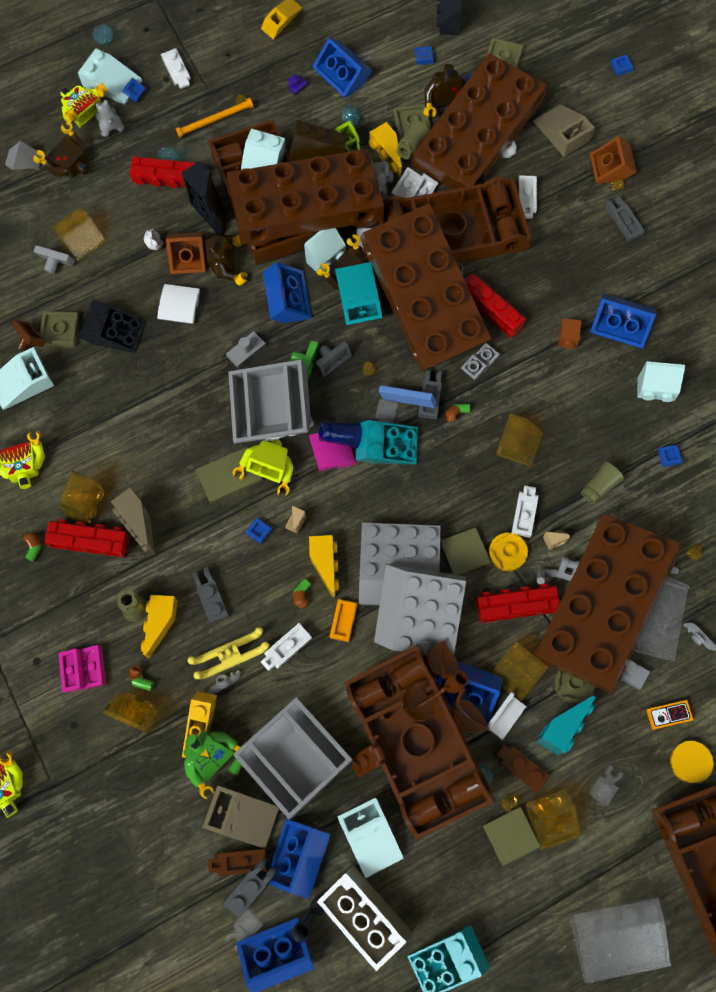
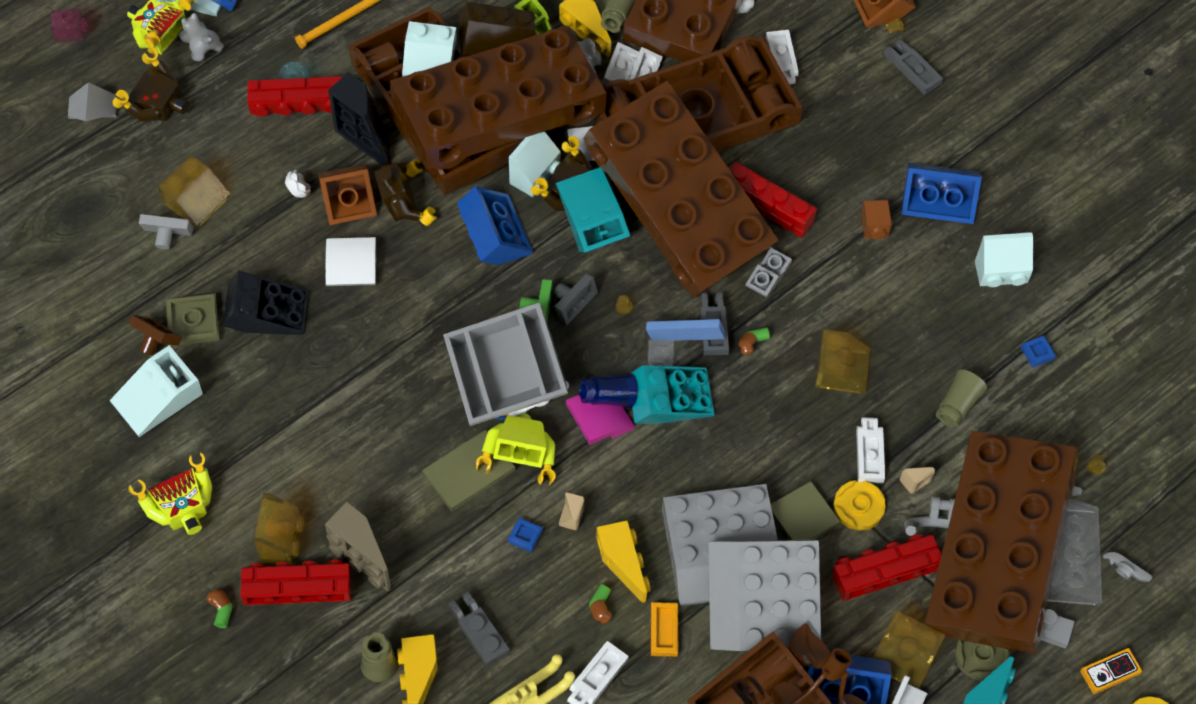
camera: 15 degrees left, 10 degrees down
light grey tile [226,331,266,369] -> none
none -> clear pink brick [51,9,88,43]

